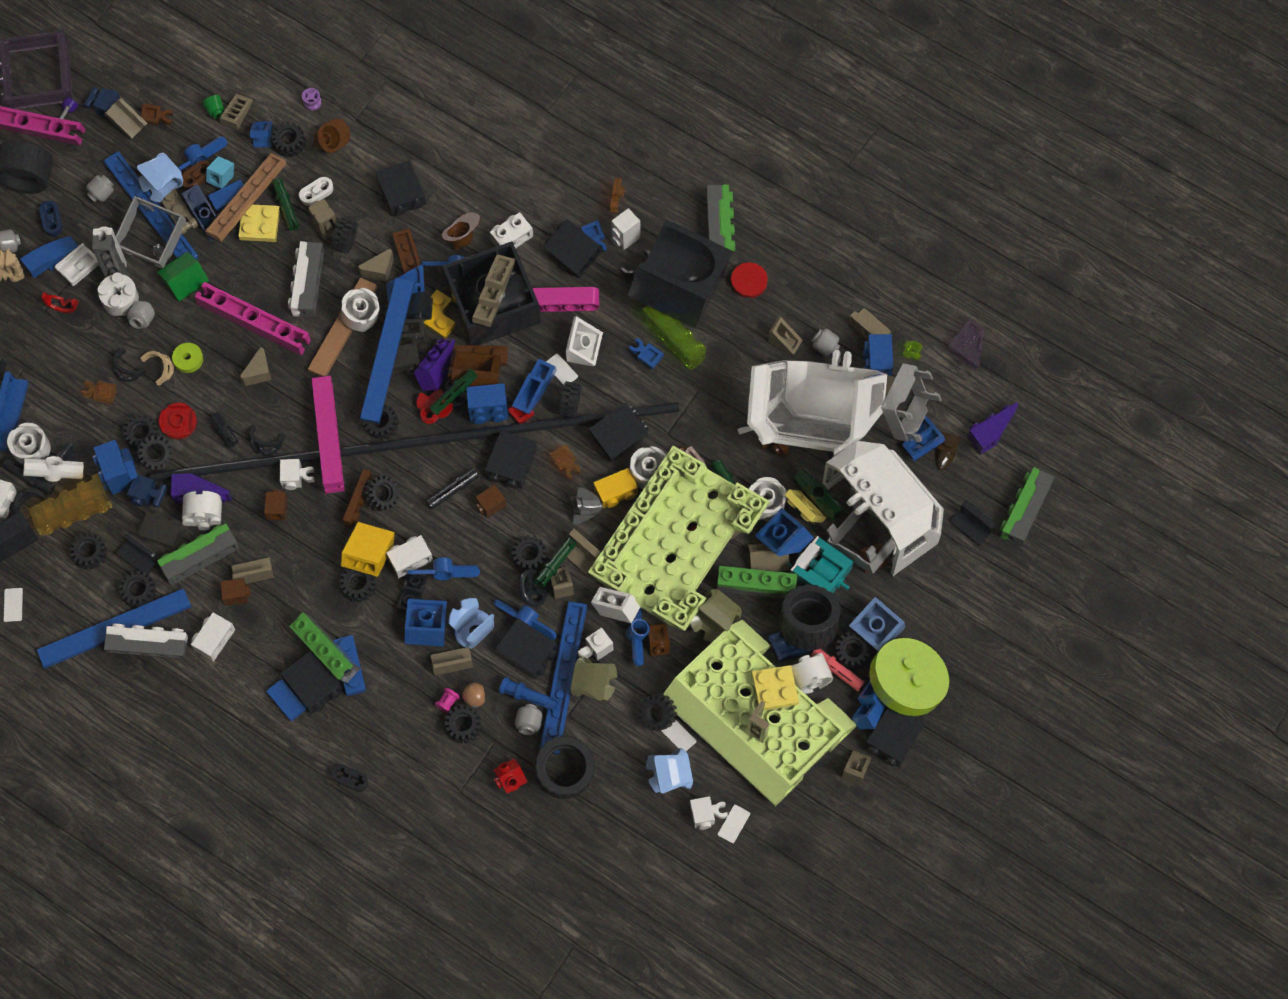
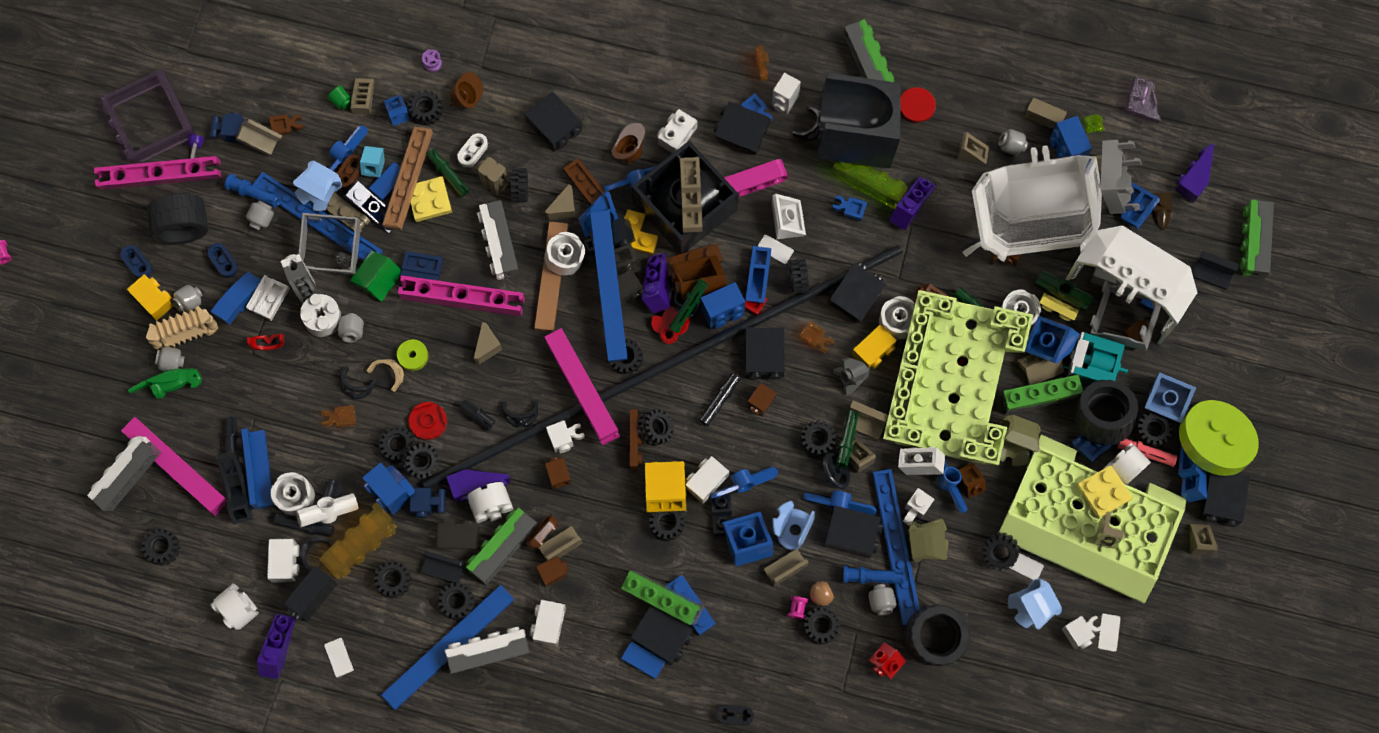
camera: 20 degrees left, 5 degrees up
none -> blue pin [224,174,280,208]
none -> dark blue plate [400,251,444,281]
none -> reddish brown plate [525,514,558,549]
none -> dark purple slope [889,177,936,230]

